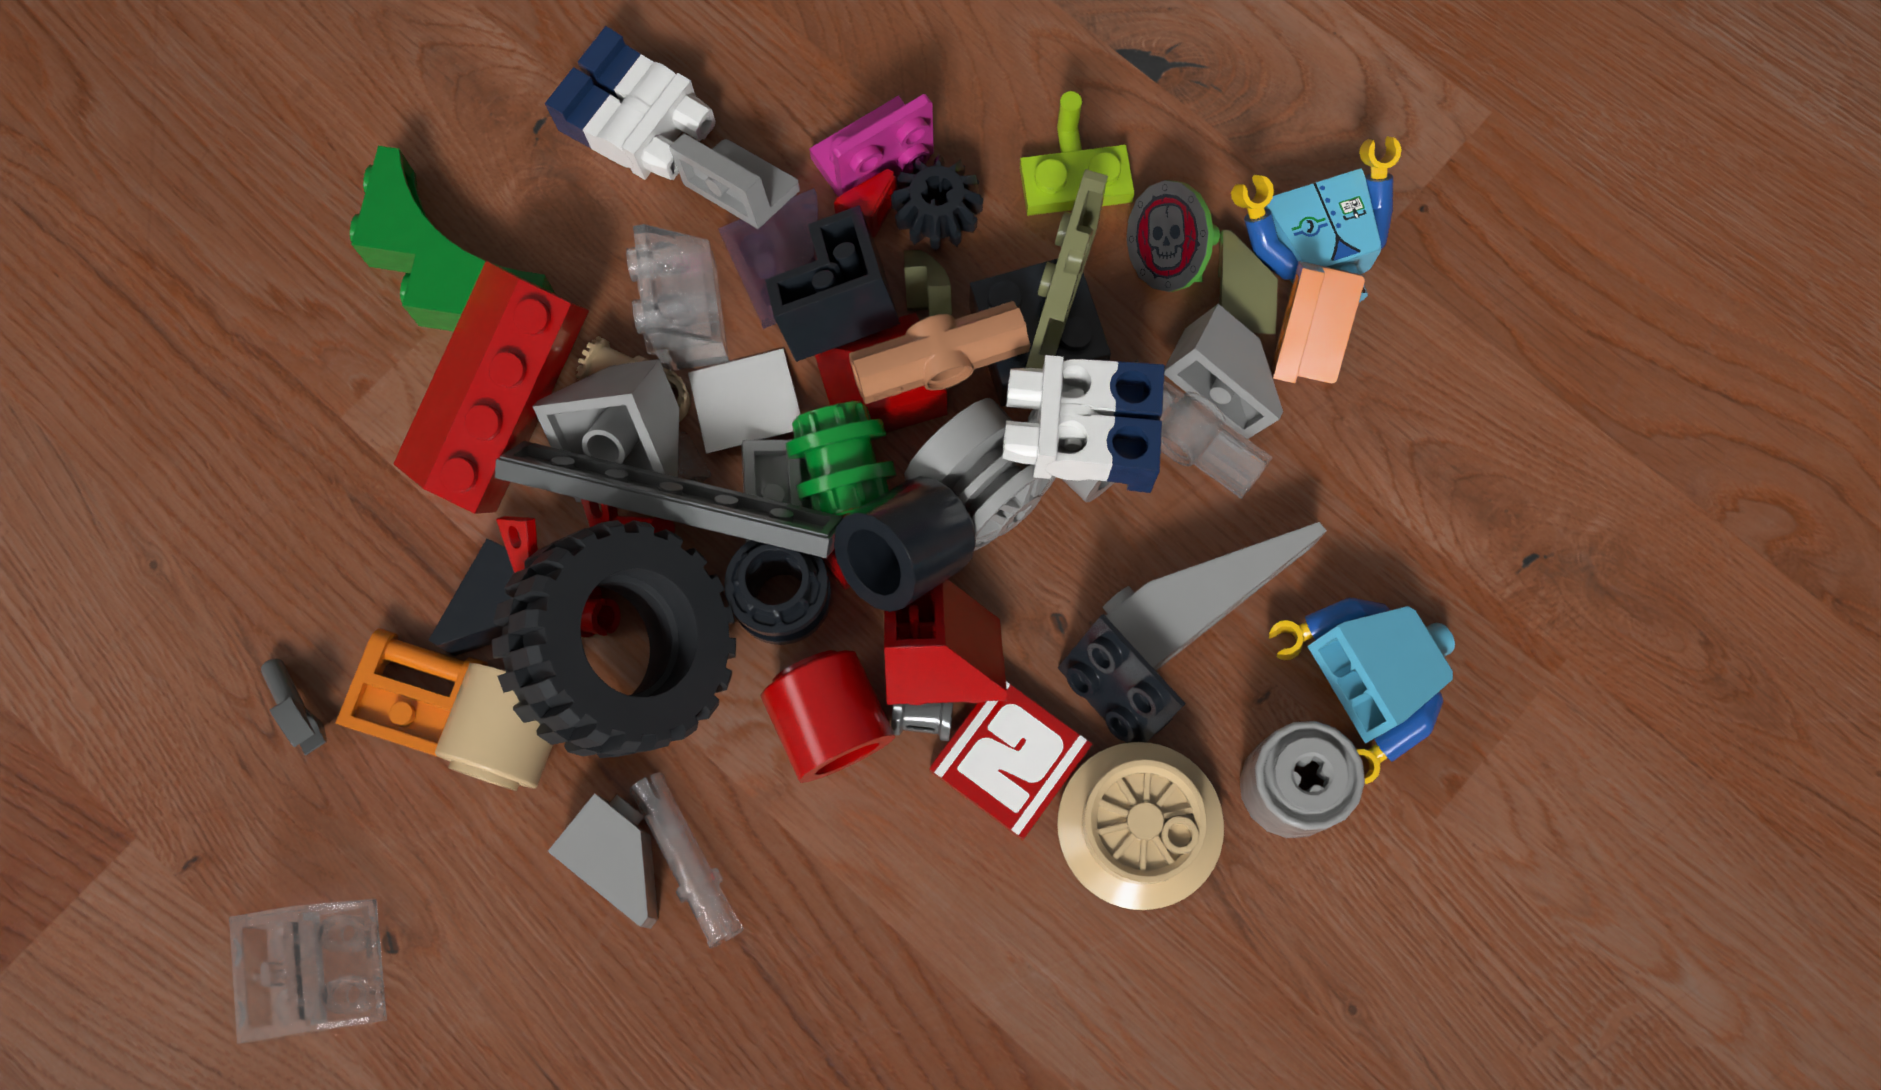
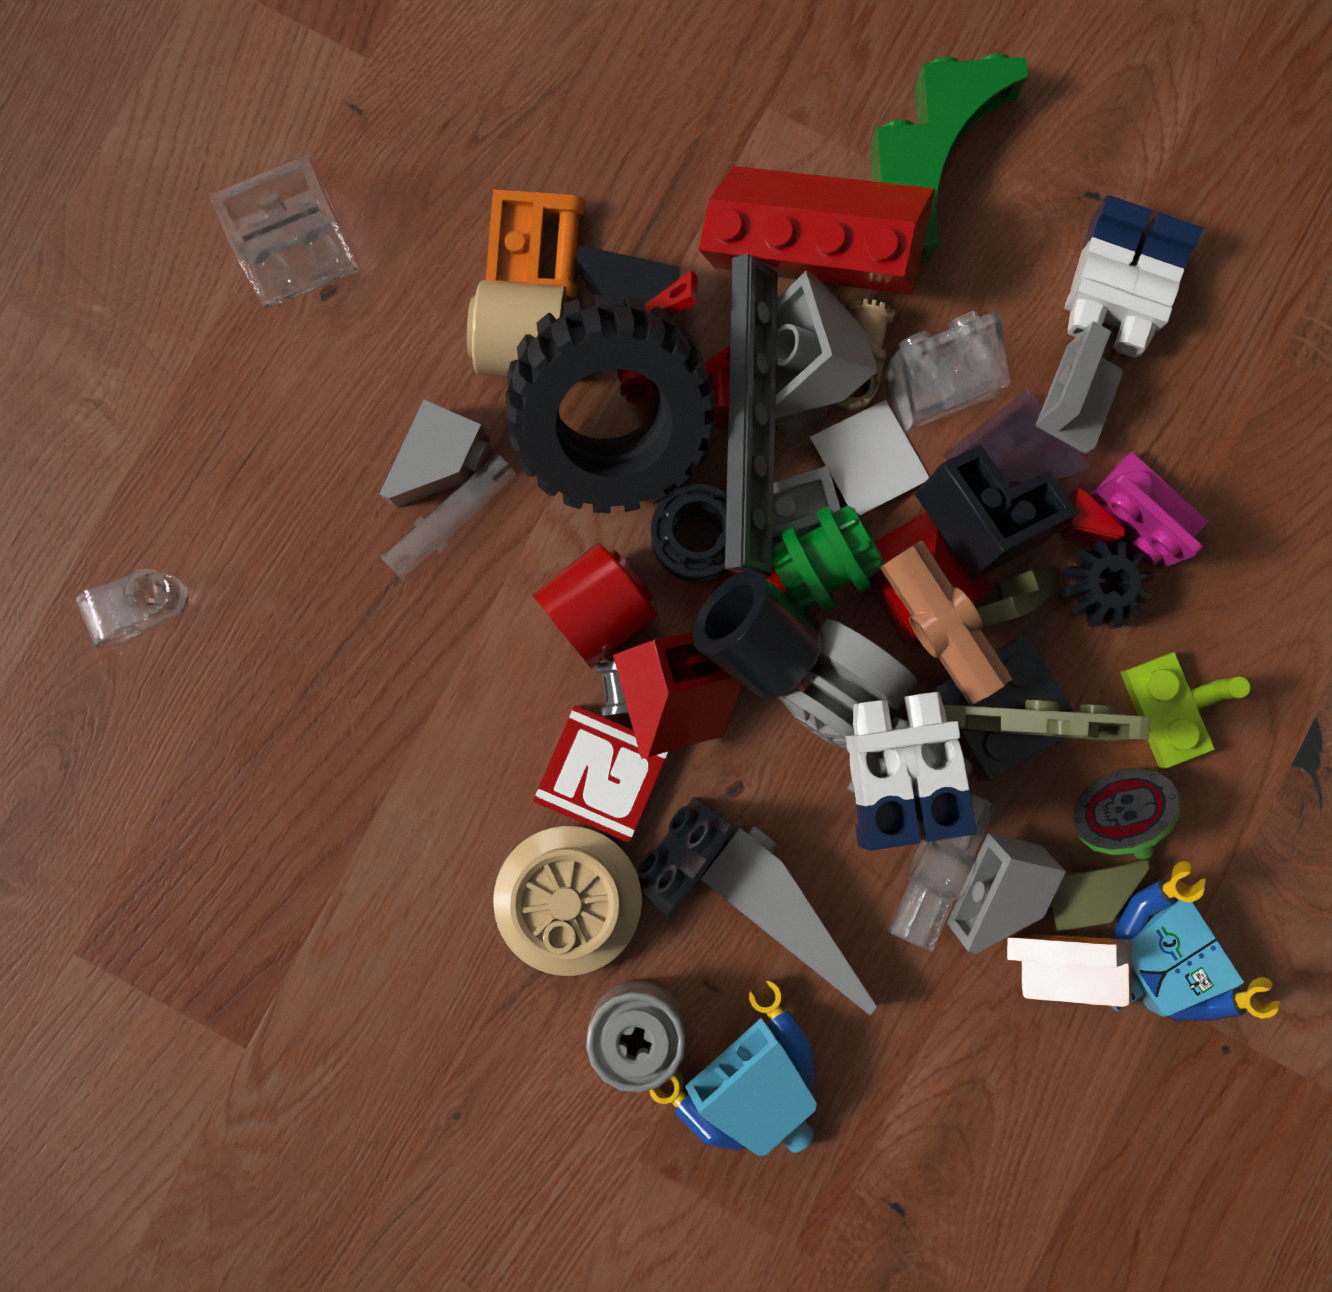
camera: 75 degrees right, 10 degrees up
dark grey bar [261,659,327,756] -> none

